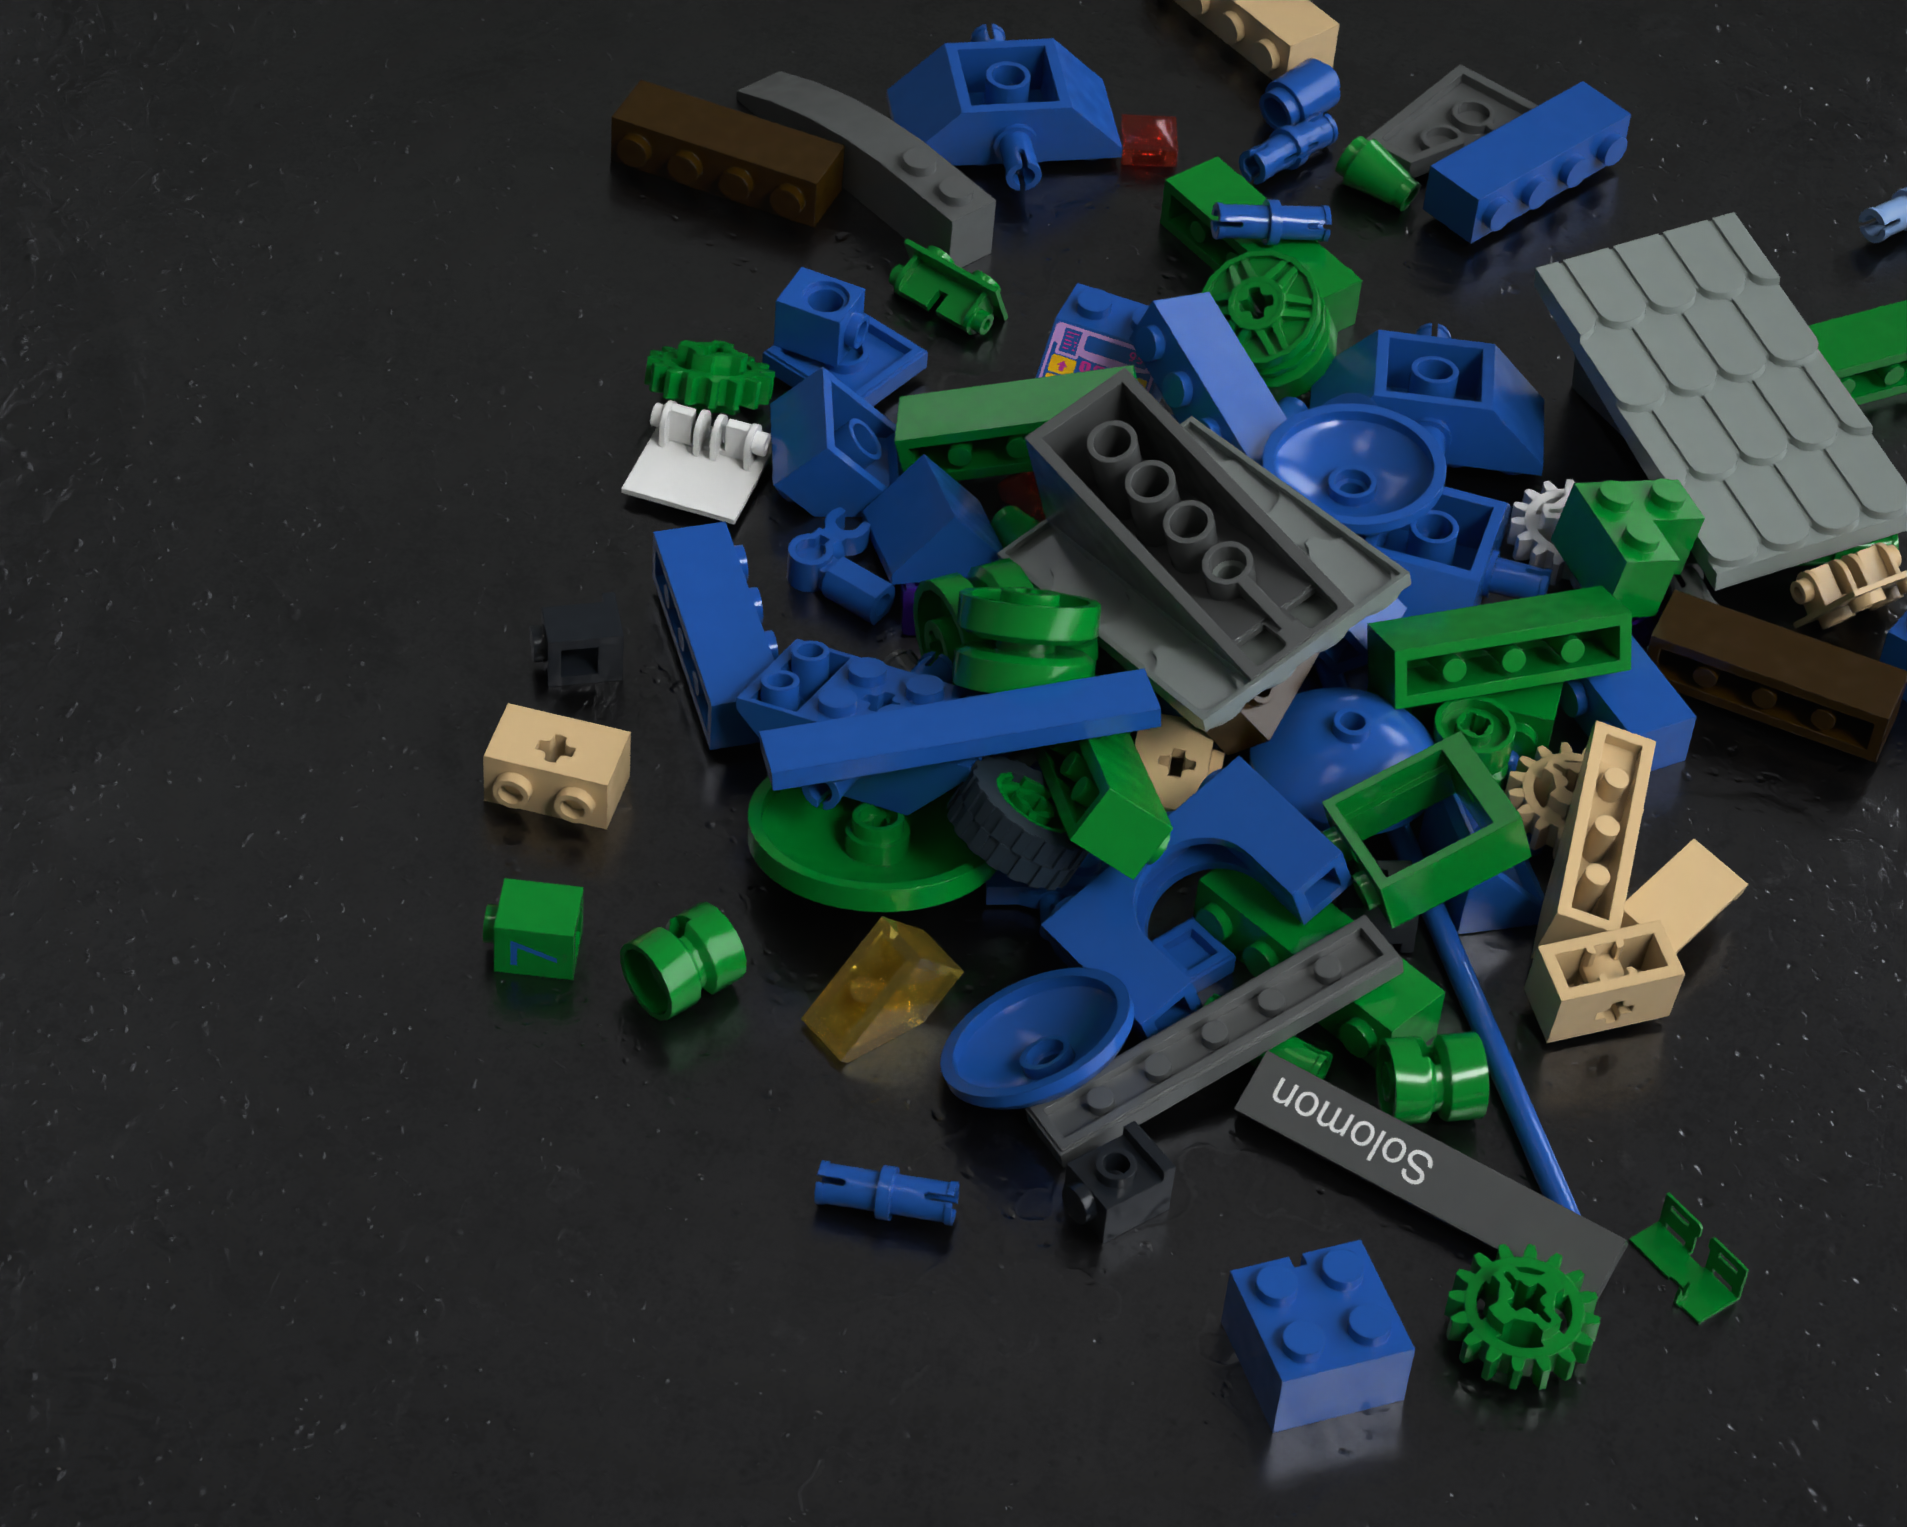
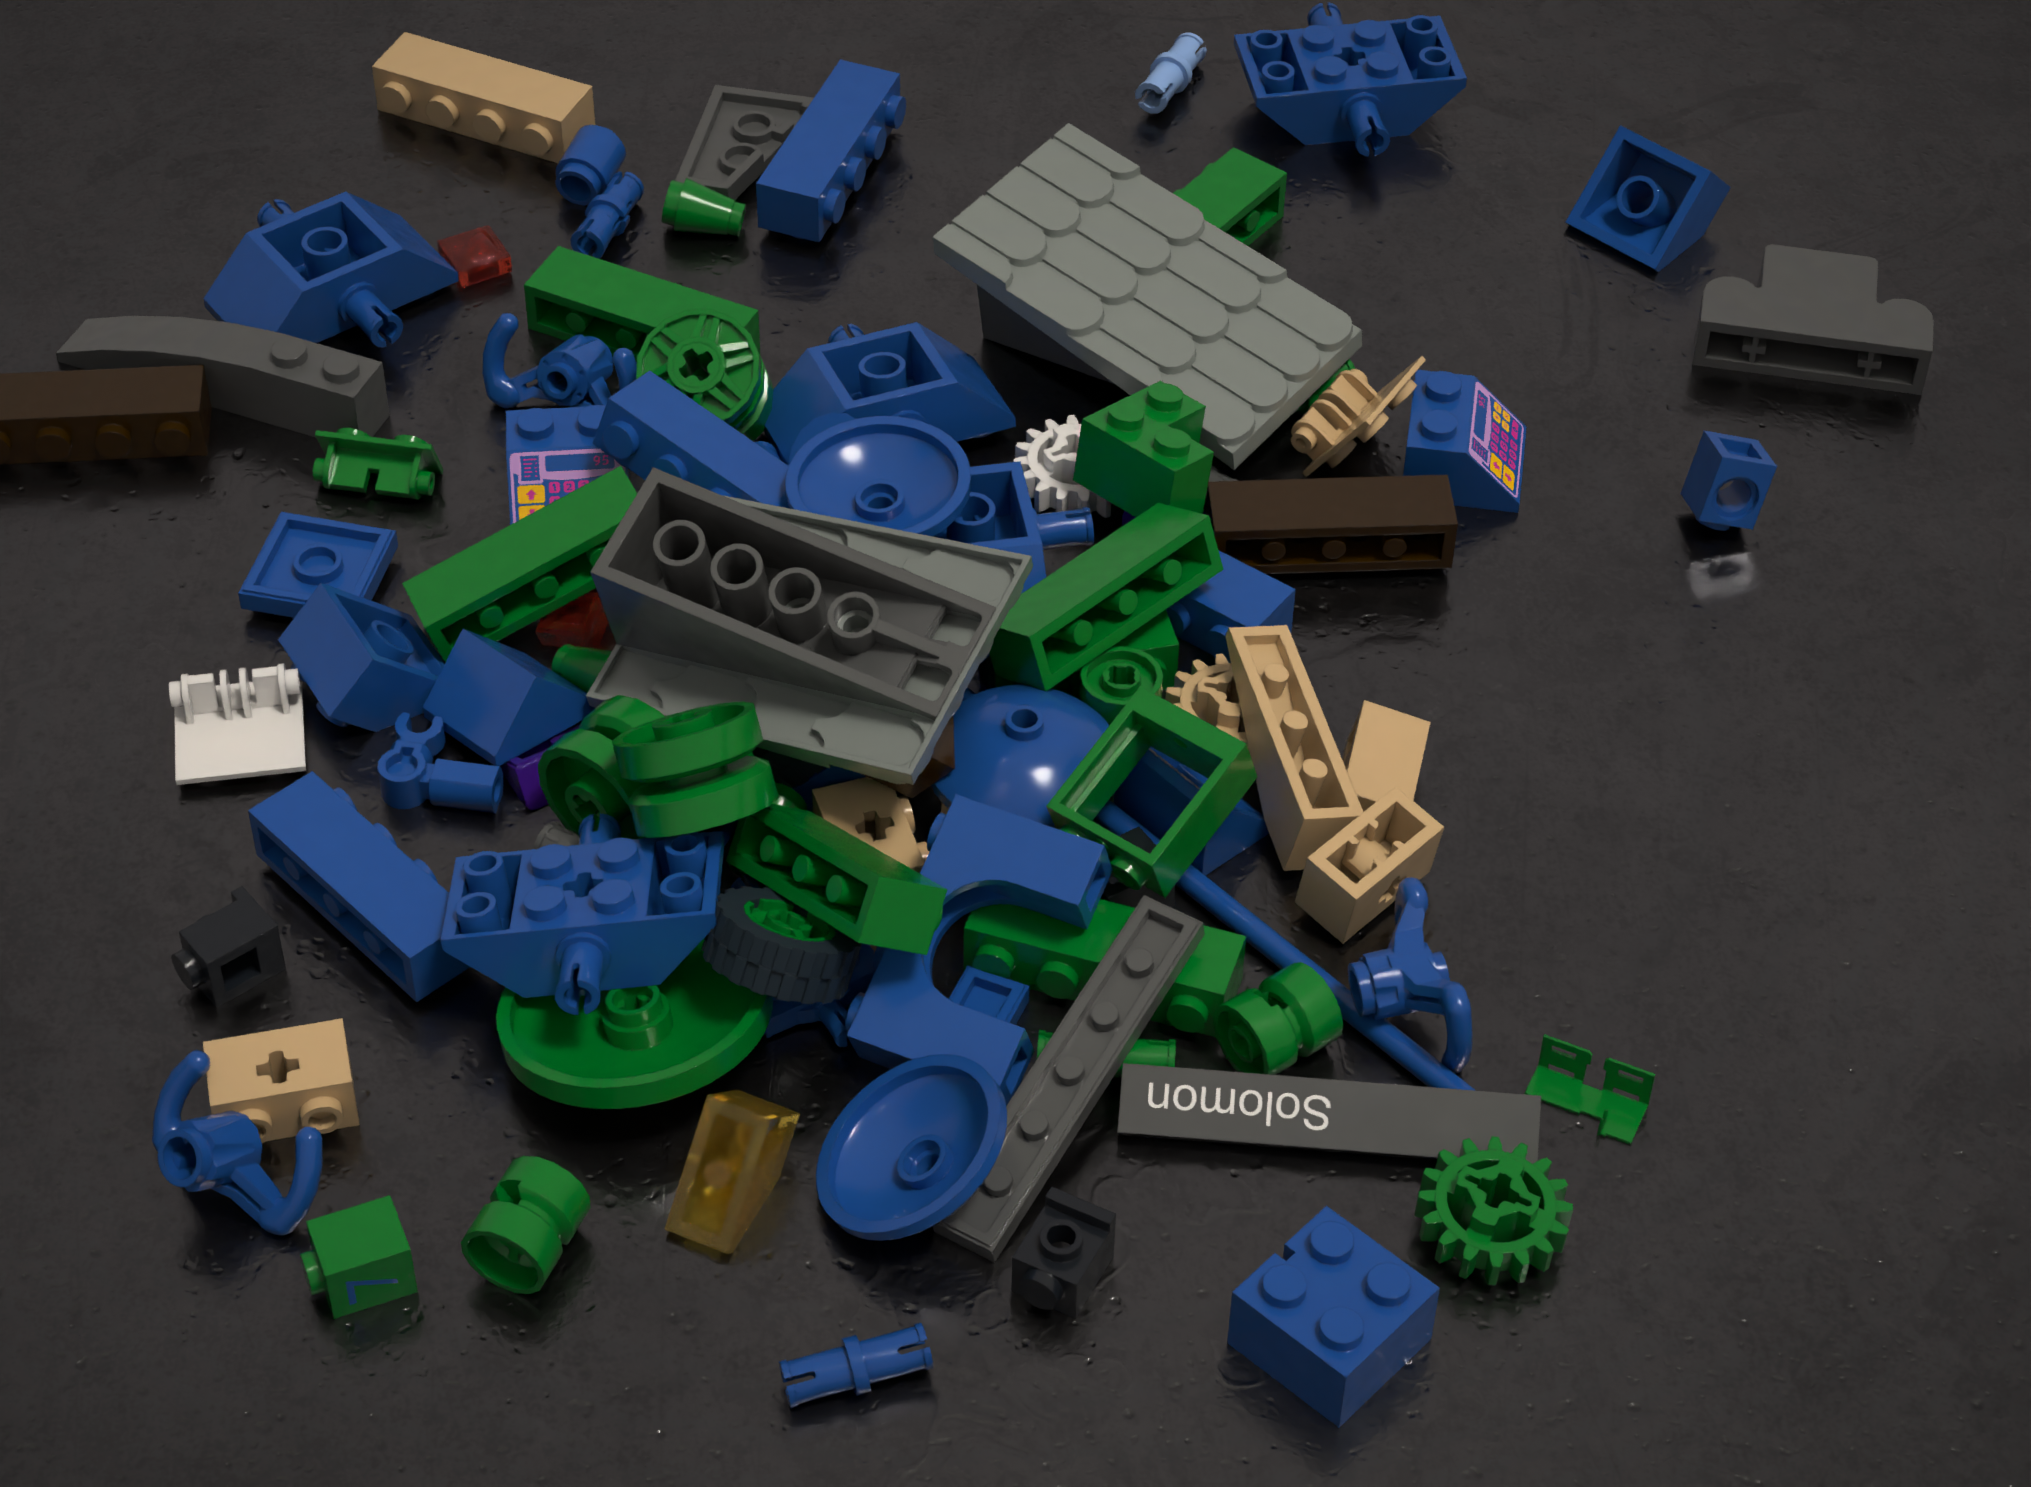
camera: 25 degrees left, 0 degrees up
green gear [644,340,775,415] -> none
blue tile [759,668,1161,791] -> none
blue brick [774,267,869,367] -> none
blue pin [1211,199,1332,245] -> none
none -> blue piece [152,1050,323,1236]
none -> blue piece [482,313,637,409]
none -> blue piece [1348,877,1473,1073]

